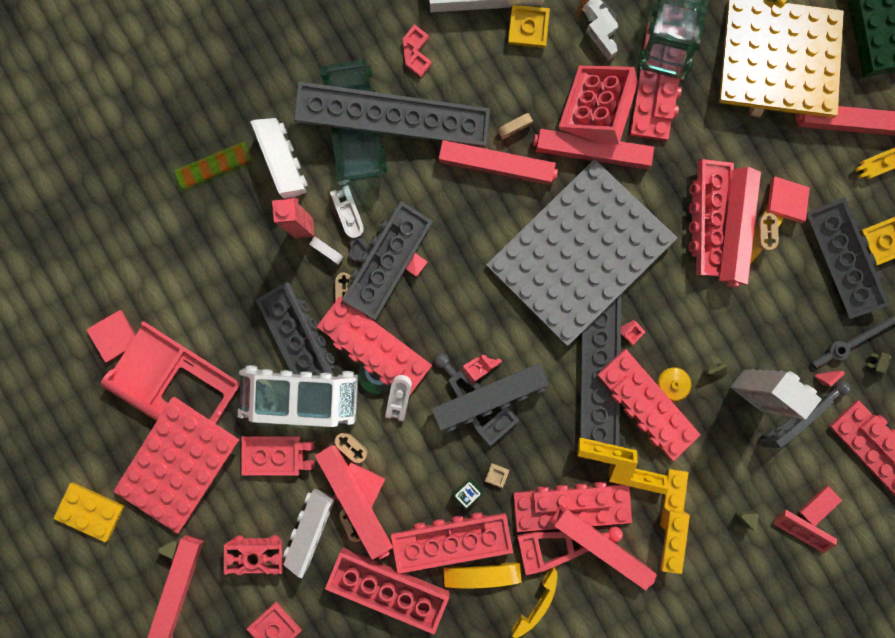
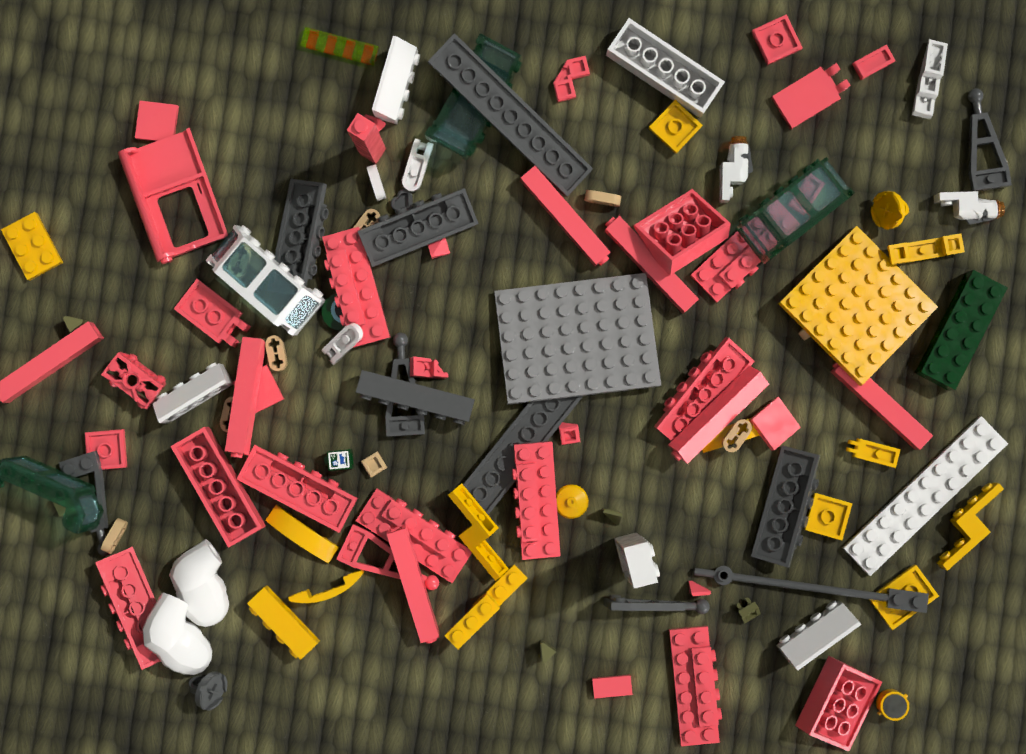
camera: 35 degrees right, 0 degrees up
coral plate [113,397,239,534] -> none
coral plate [774,510,837,553] -> none

